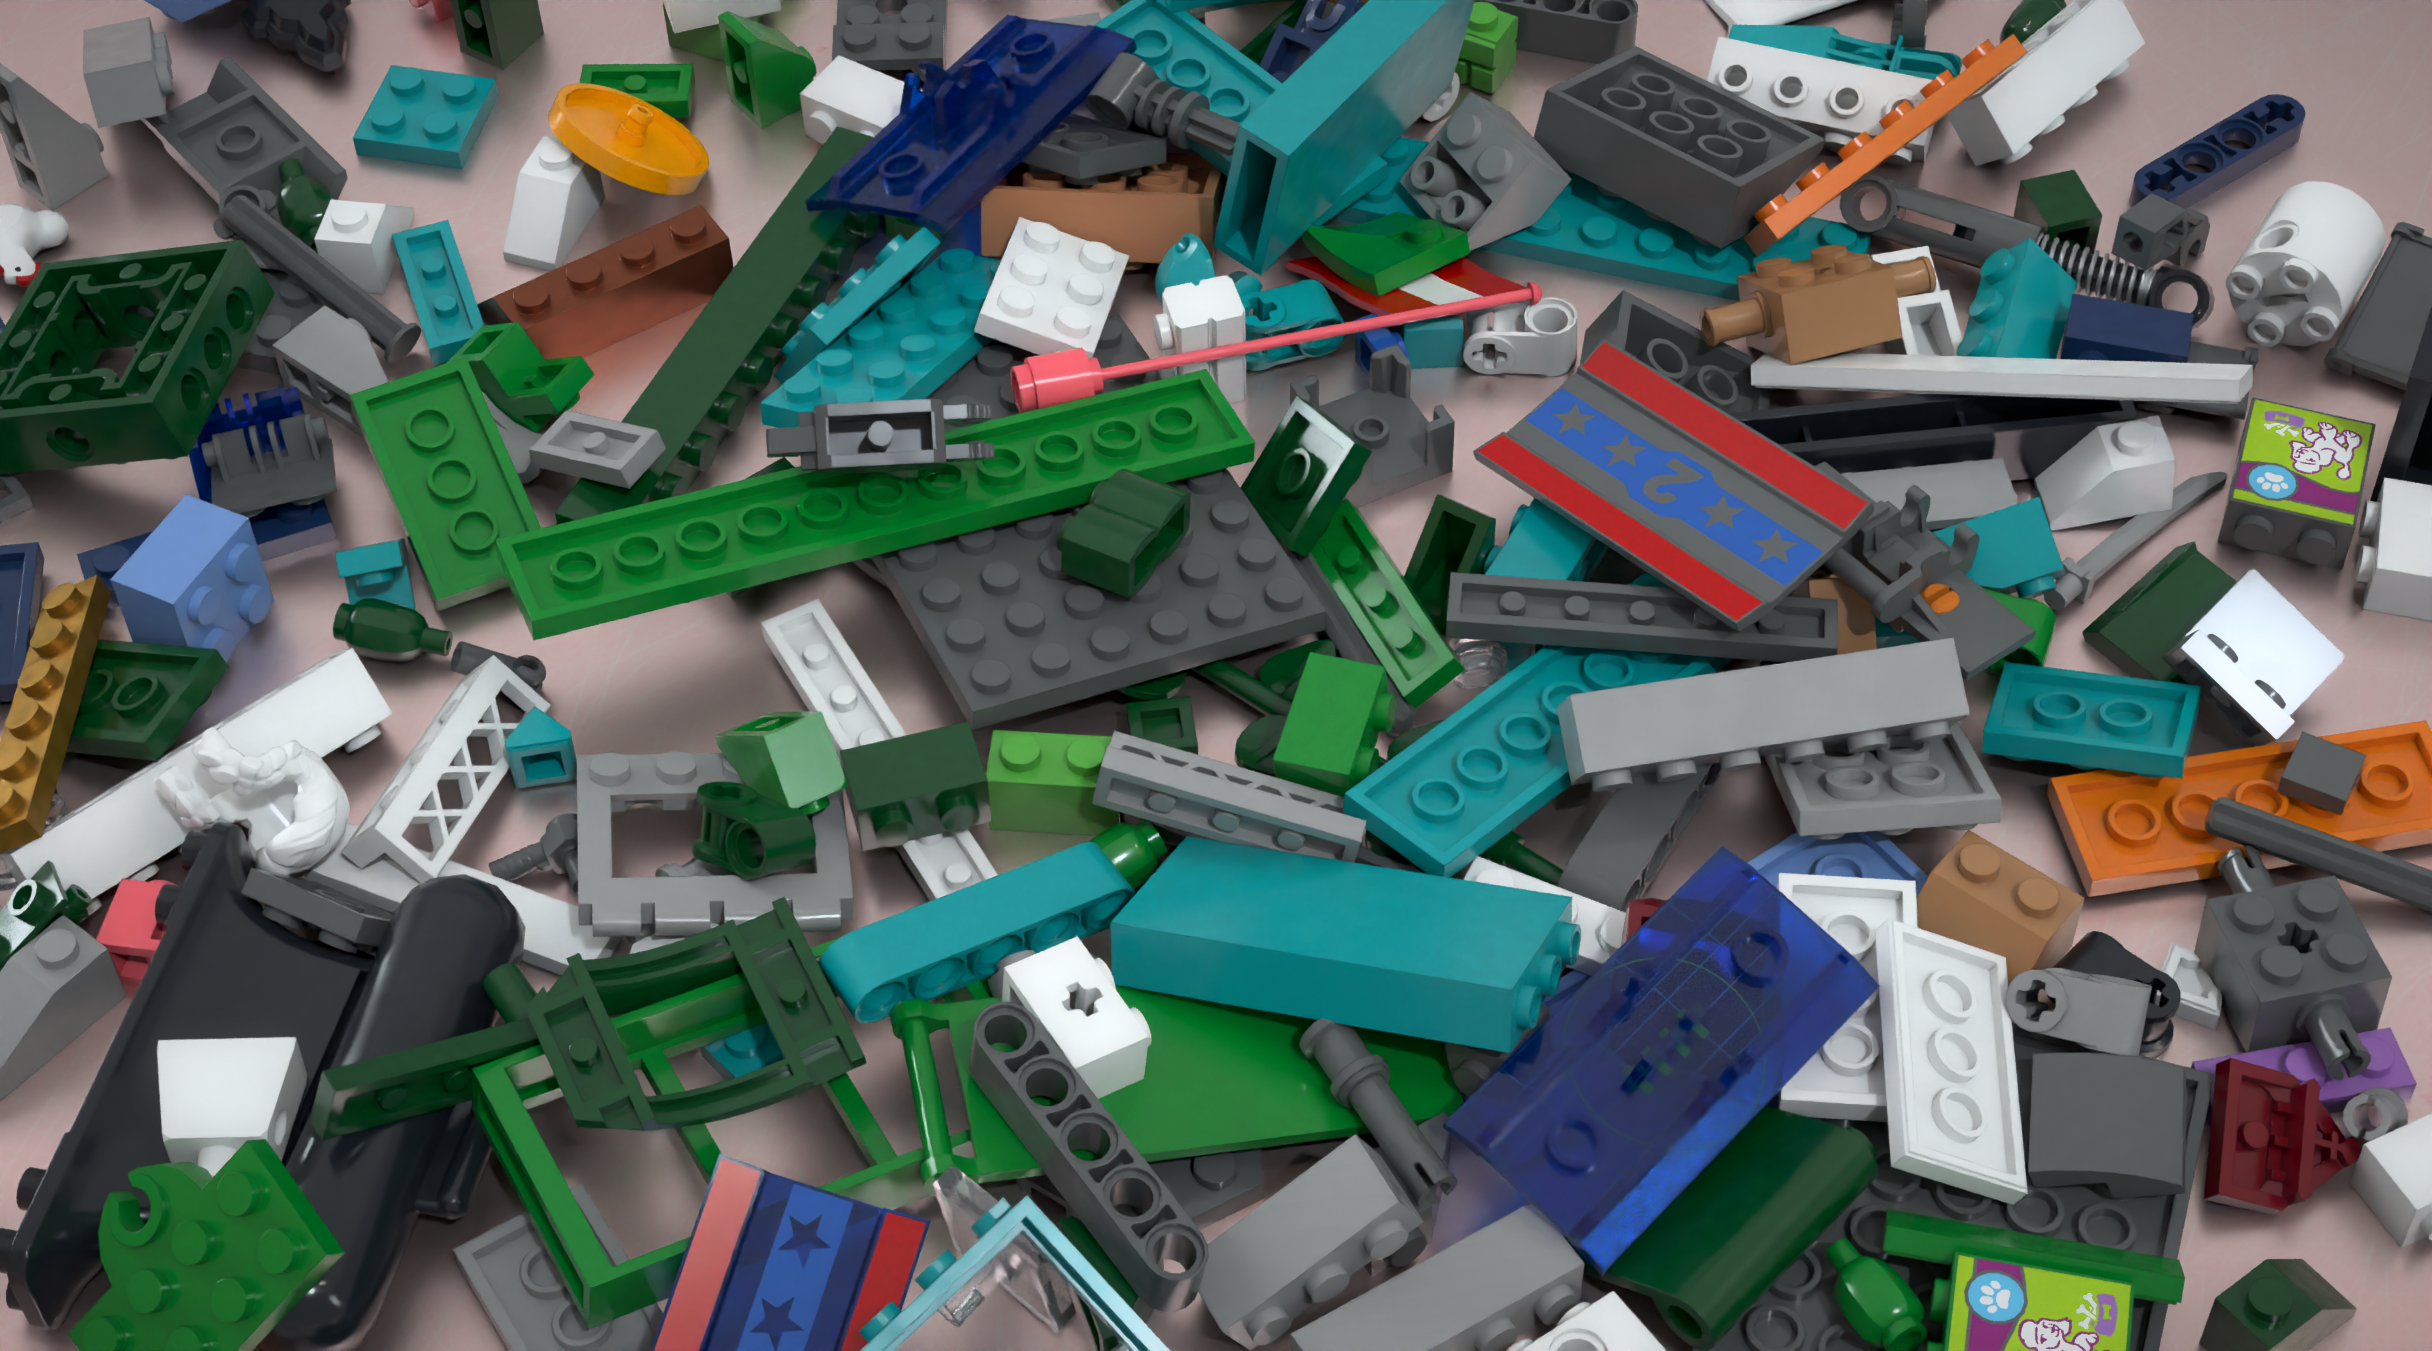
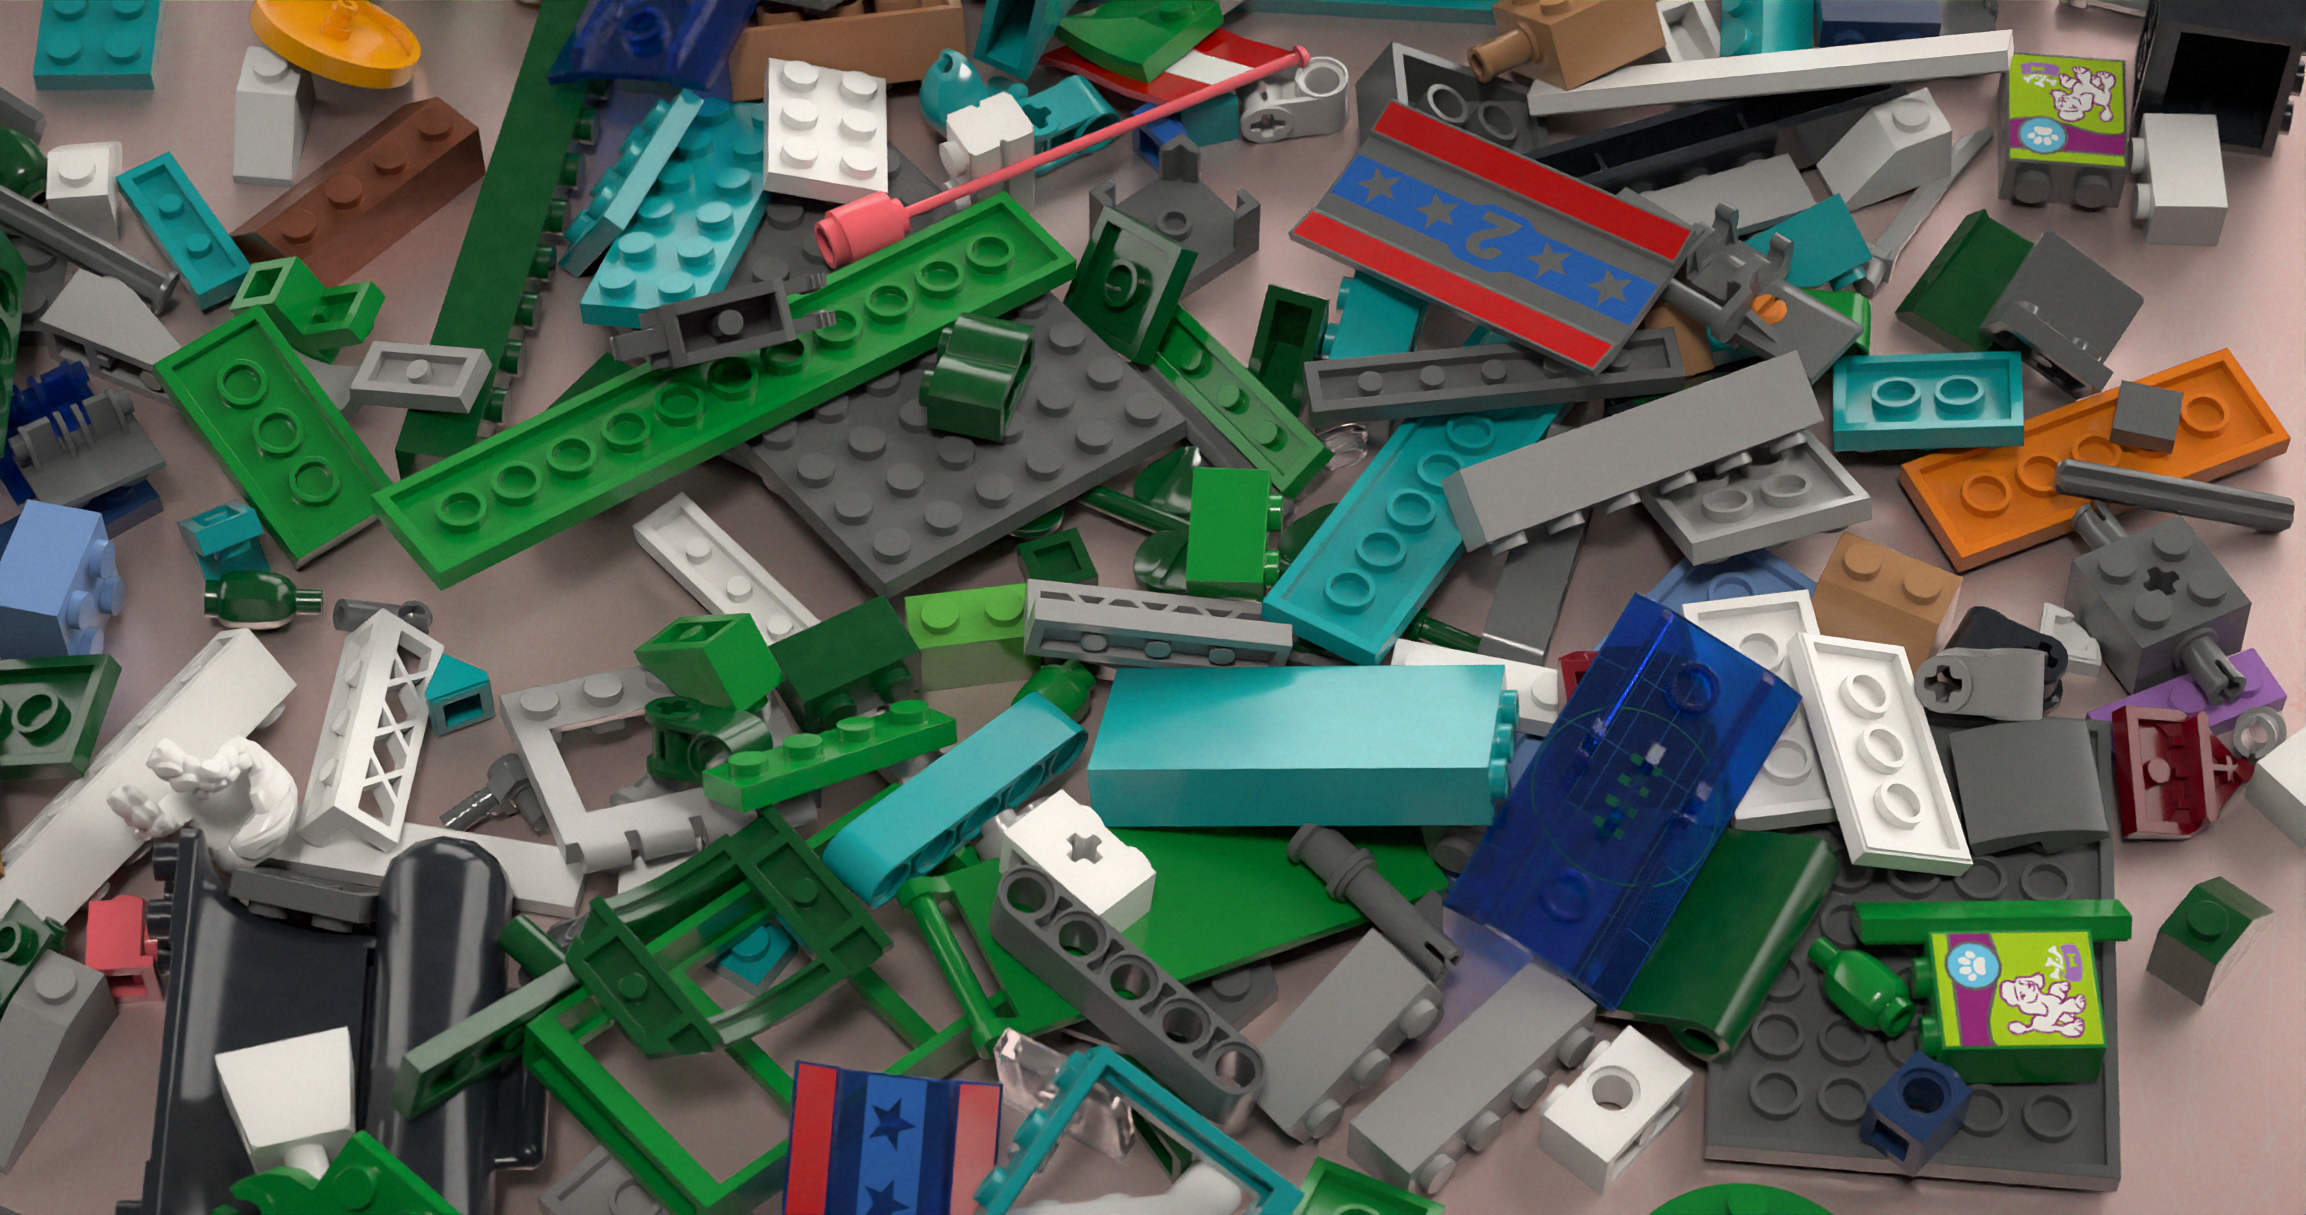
camera: 15 degrees left, 5 degrees up
none -> green plate [702,700,957,813]

